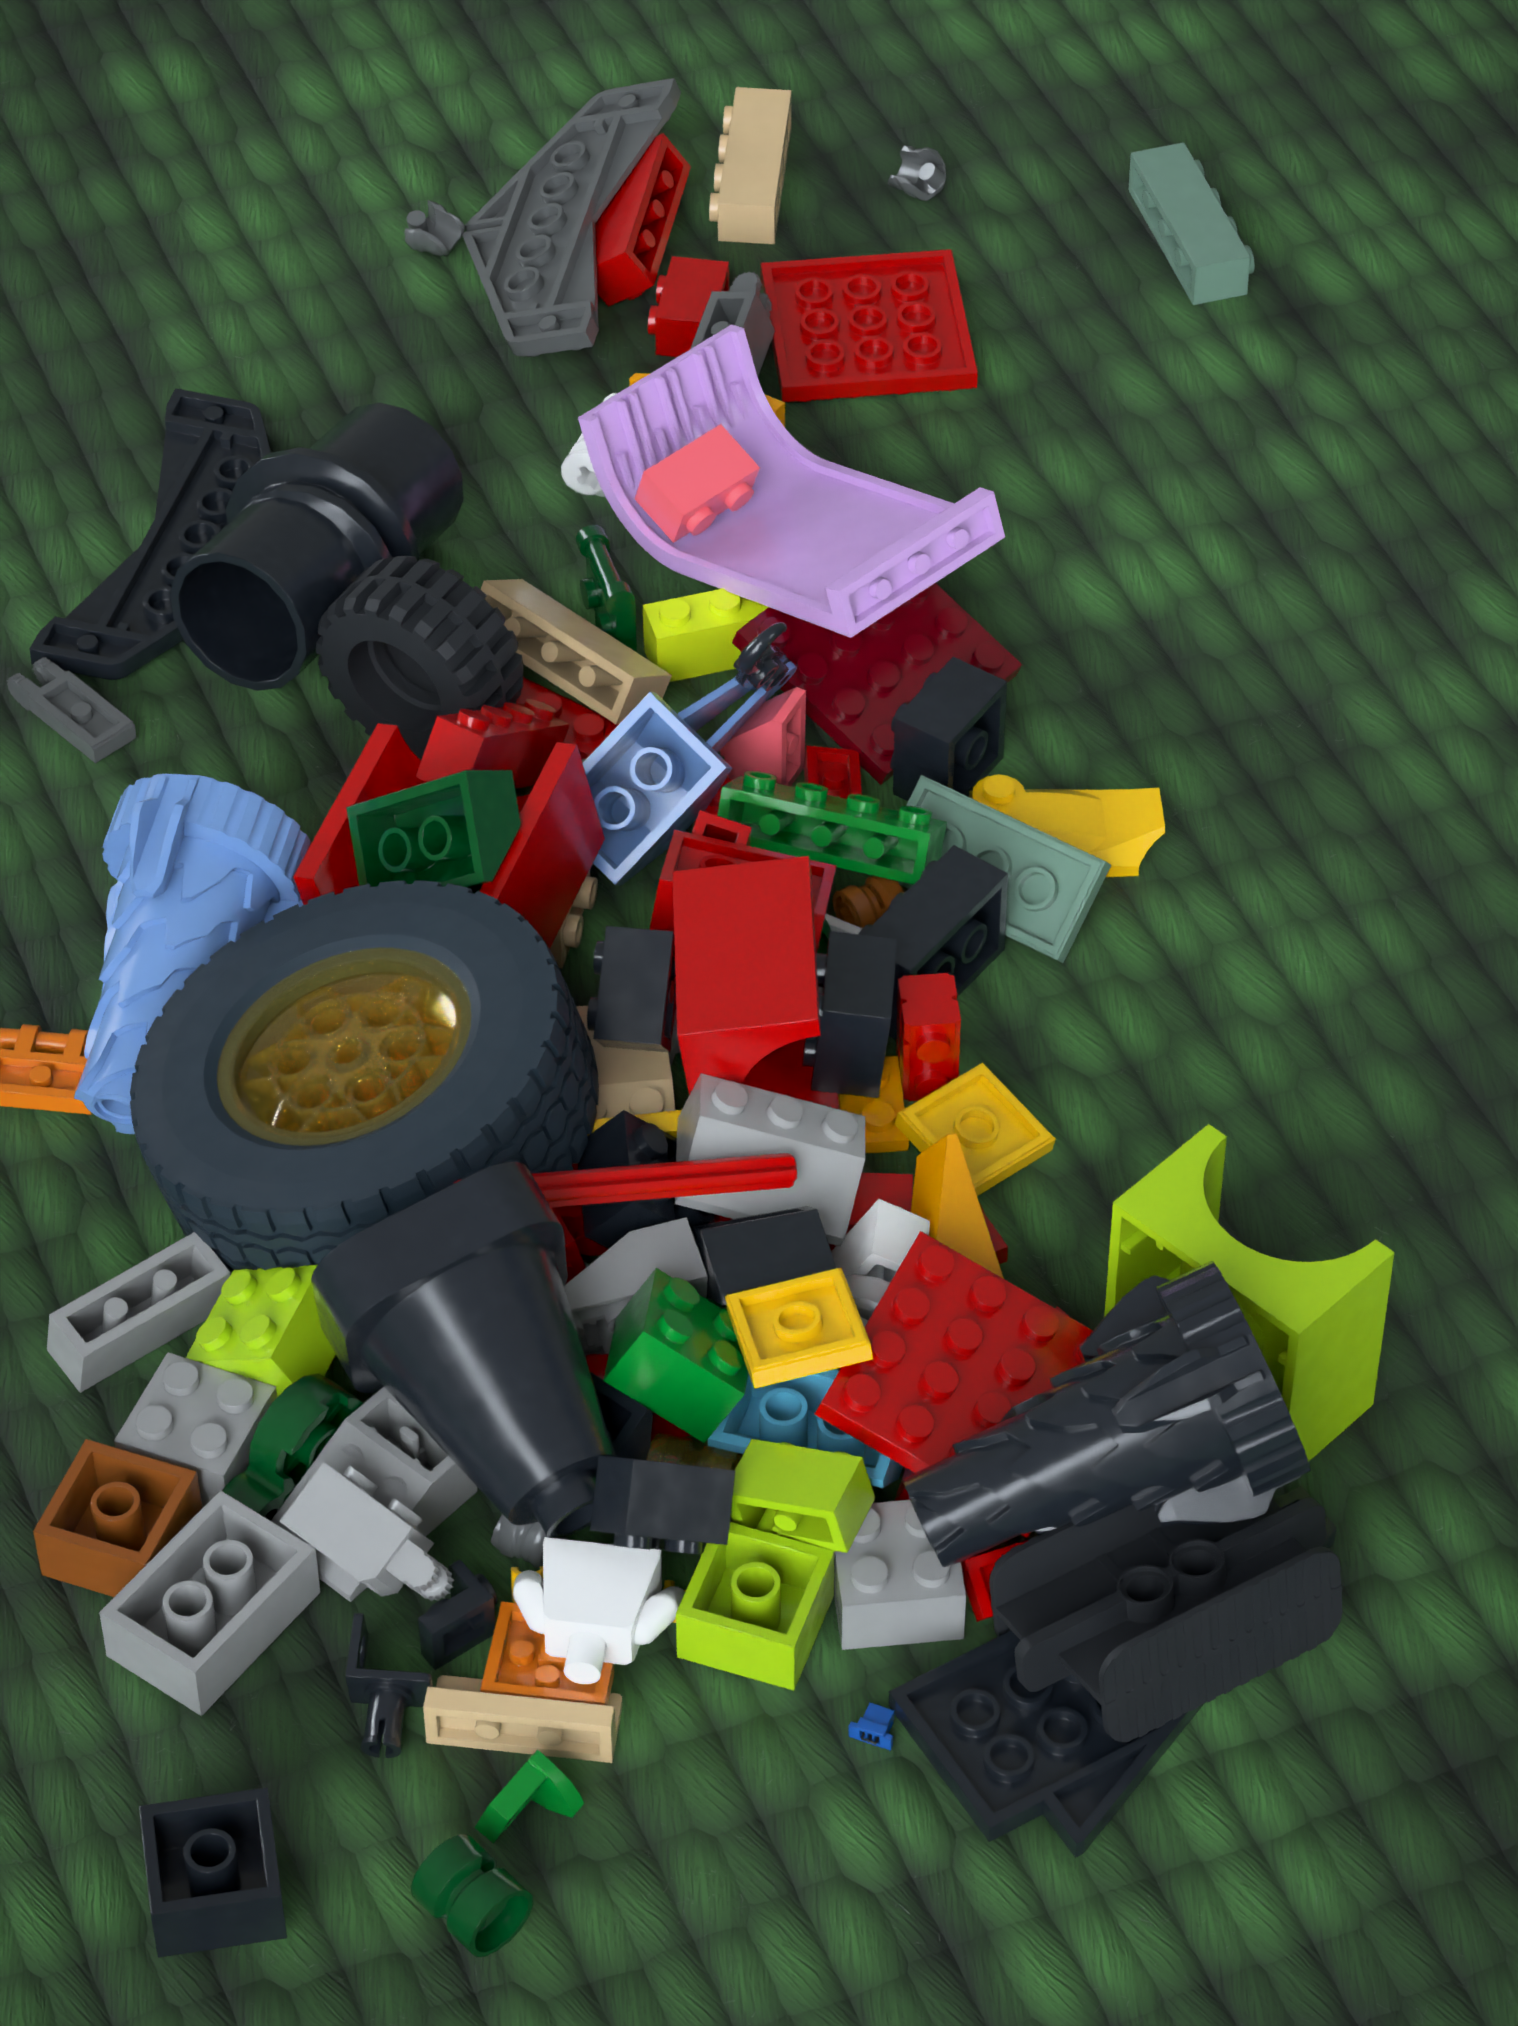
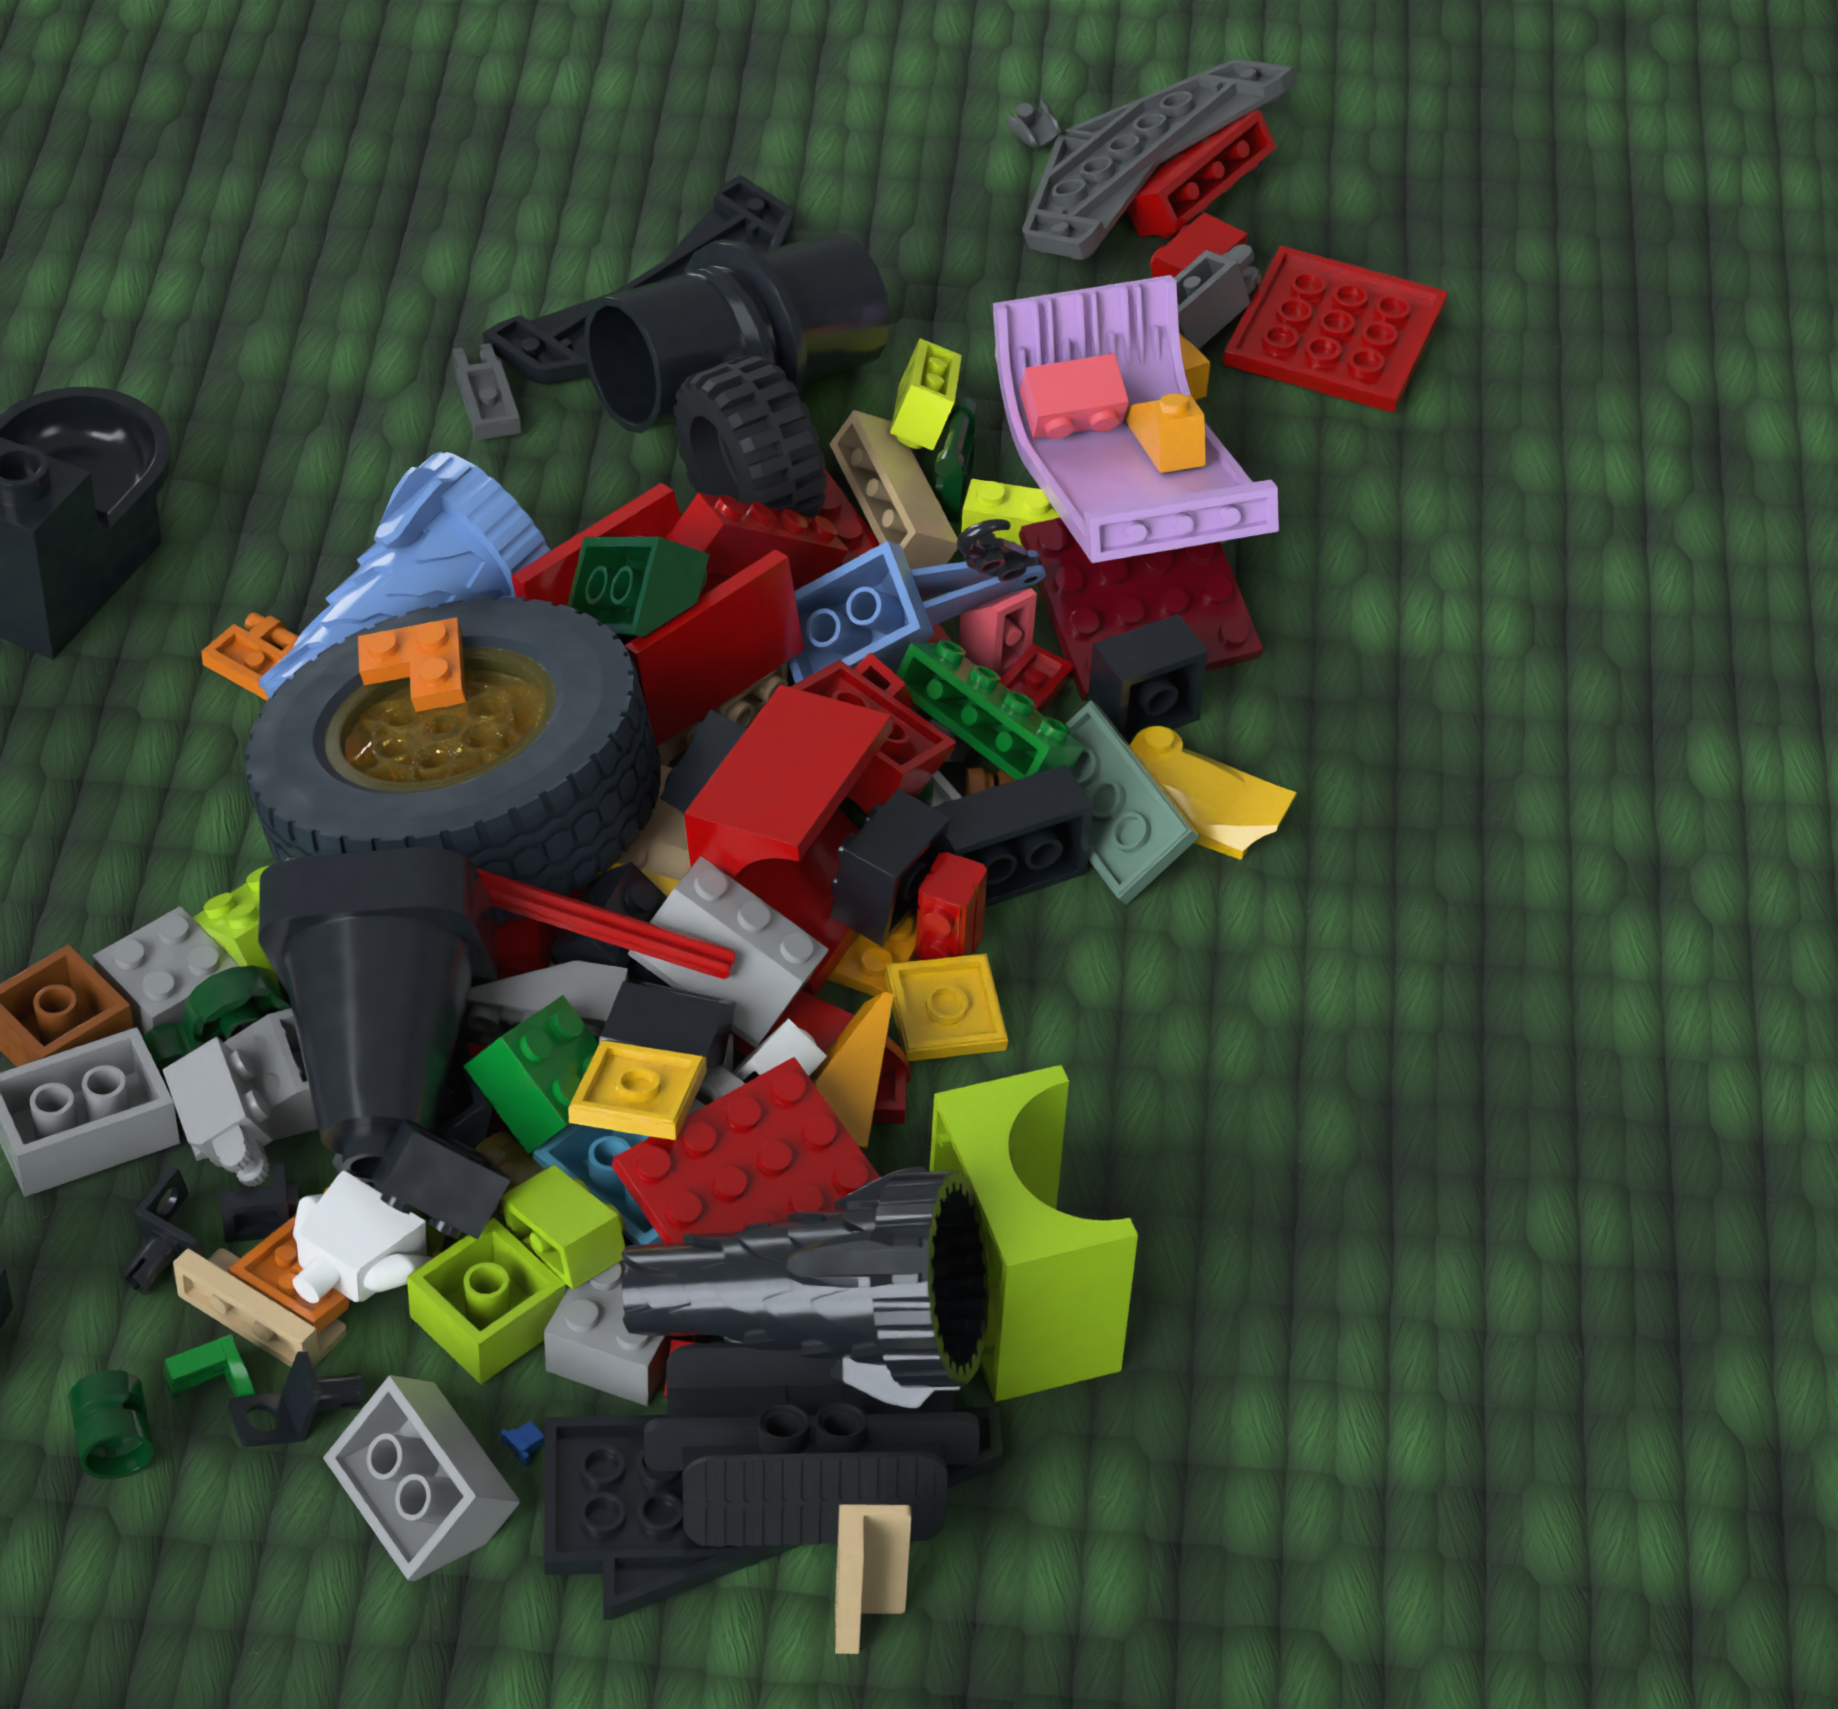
camera: 25 degrees right, 0 degrees up
light grey brick [47,1232,231,1393] -> none
tan brick [709,87,791,244] -> none
dark grey arm [888,146,946,201] -> none
sand green brick [1128,142,1255,305] -> none
none -> black bracket [228,1351,365,1447]
none -> light grey slope [323,1375,521,1581]
none -> orange plate [358,617,466,712]
none -> tan panel [835,1505,911,1654]
none -> neon yellow brick [890,338,962,451]
none -> light orange slope [1124,393,1206,473]

